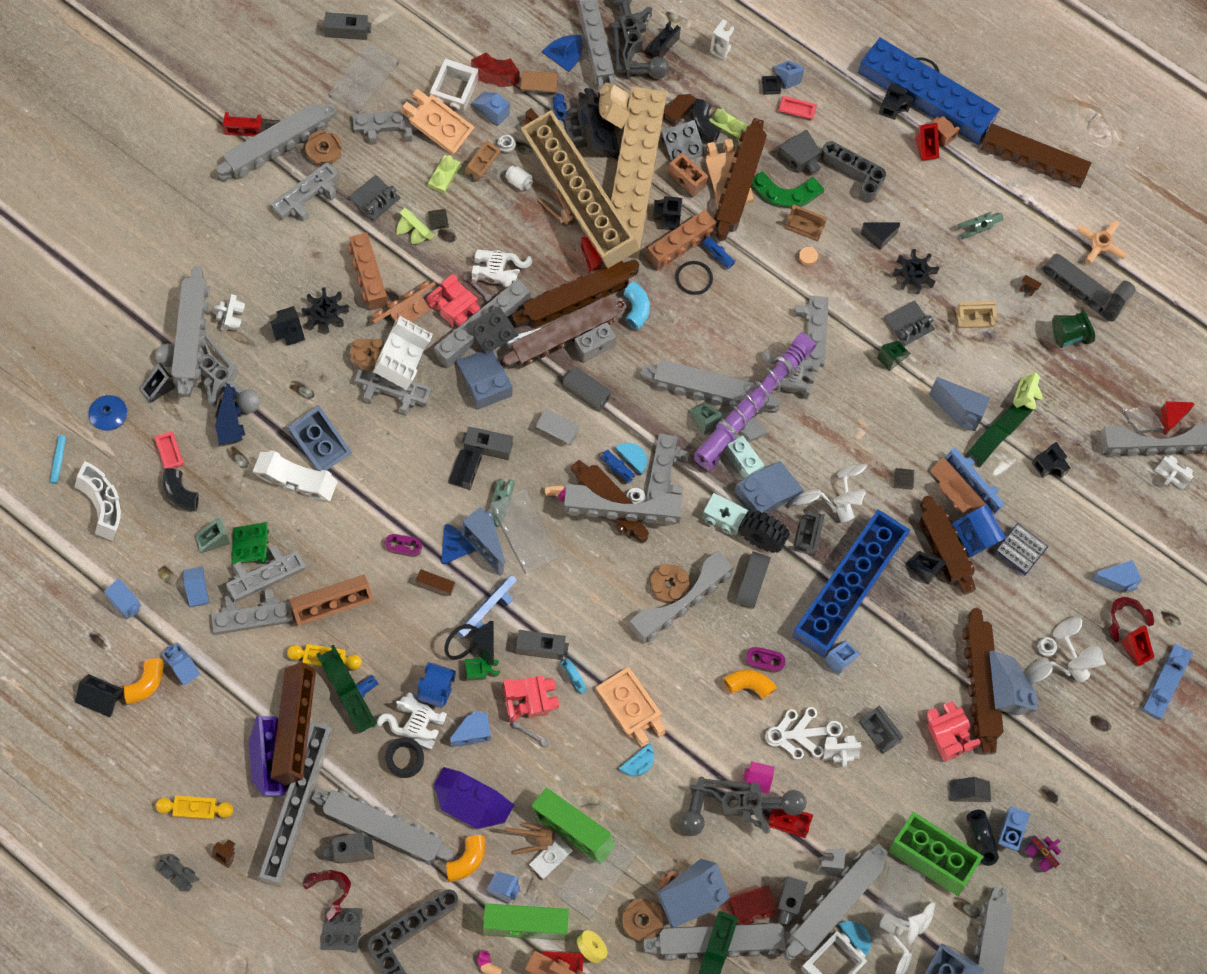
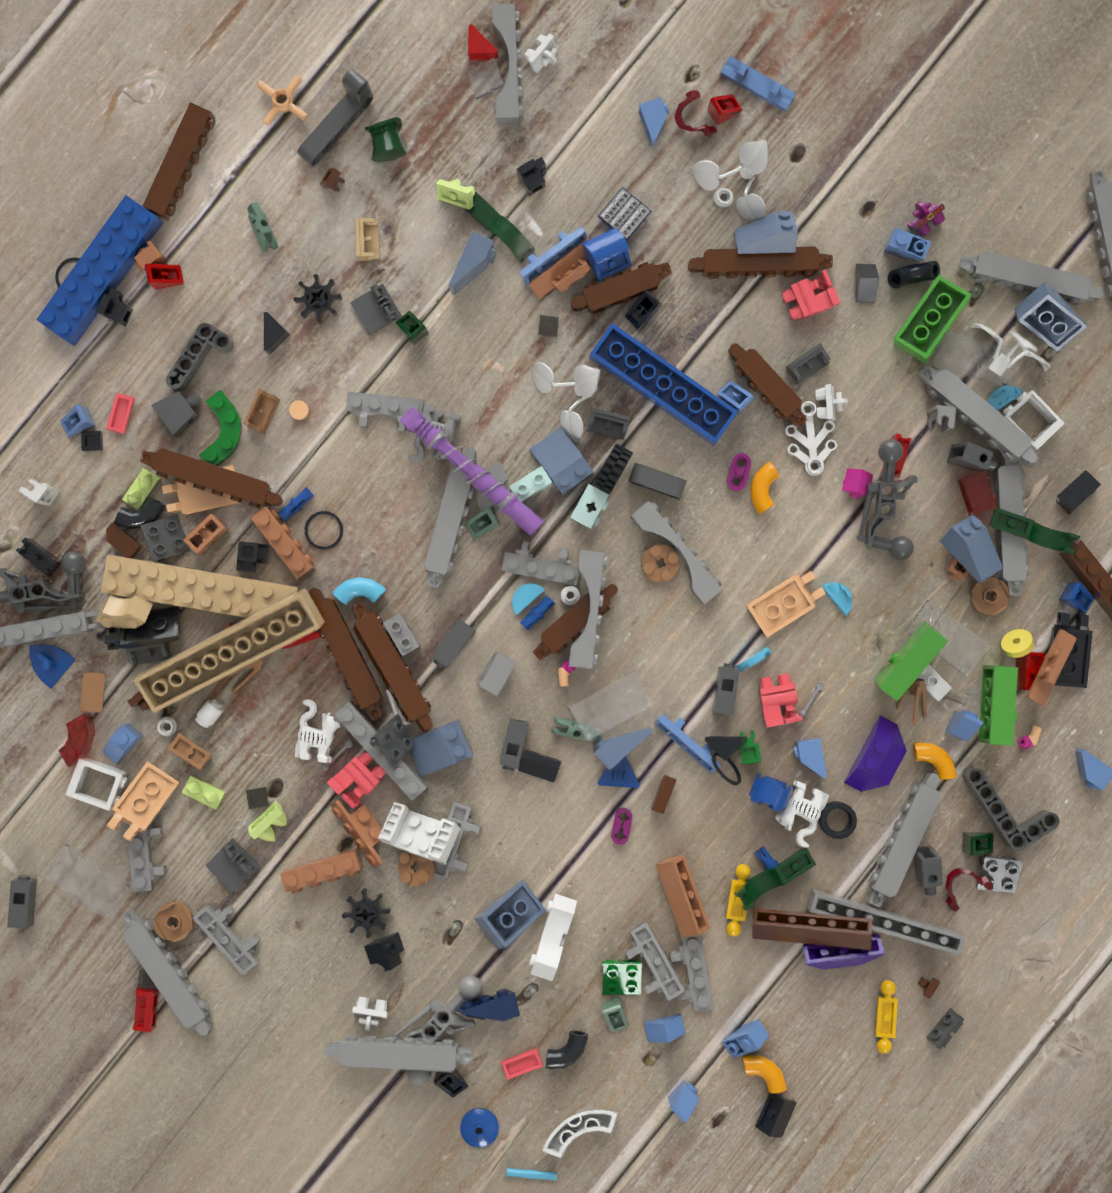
camera: 85 degrees left, 20 degrees up
blue pin [552,93,567,120] -> none
none -> reddish brown hinge [728,343,807,428]
none -> dark green slope [962,832,993,856]

